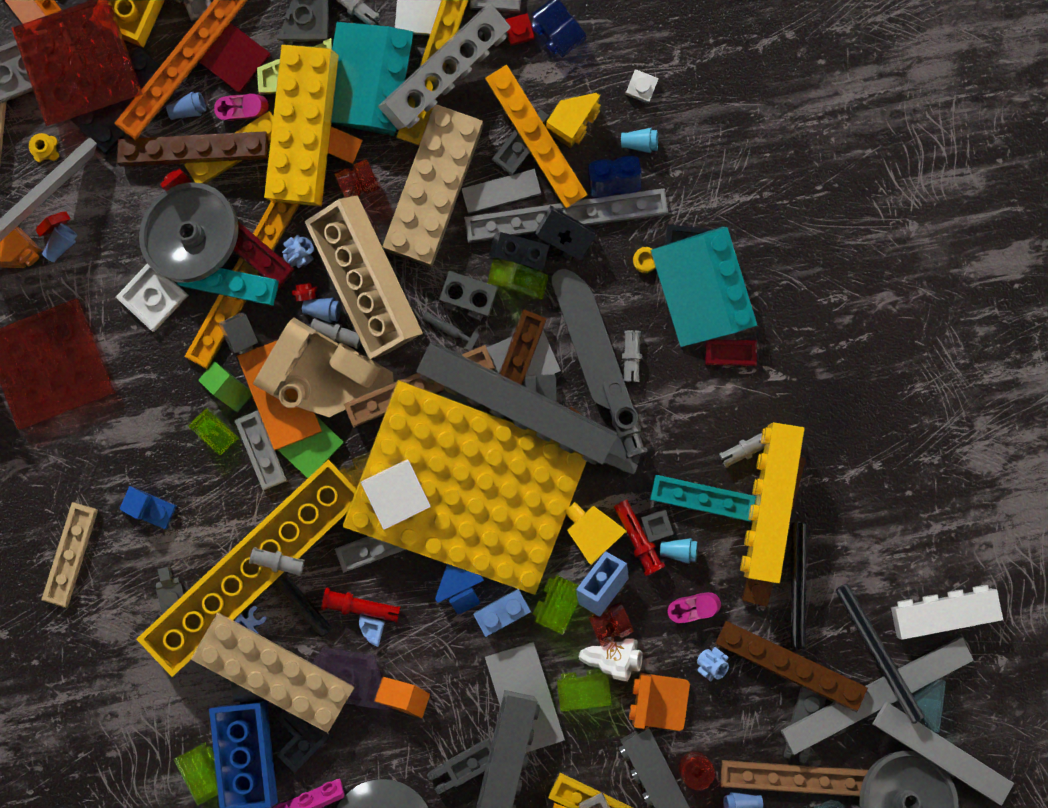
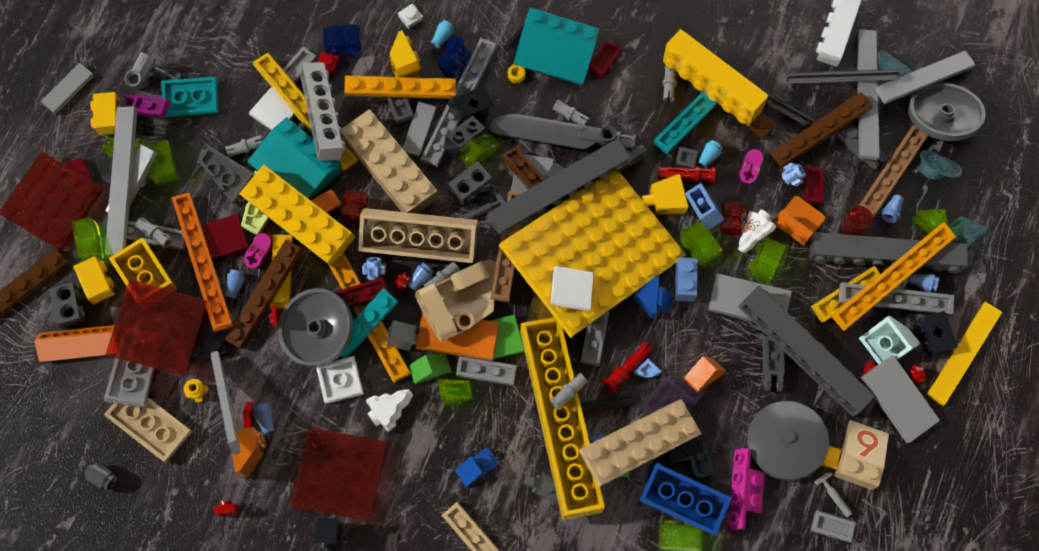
camera: 60 degrees left, 15 degrees down
none -> white rock [366,389,413,432]
none -> dark red tile [803,167,824,205]

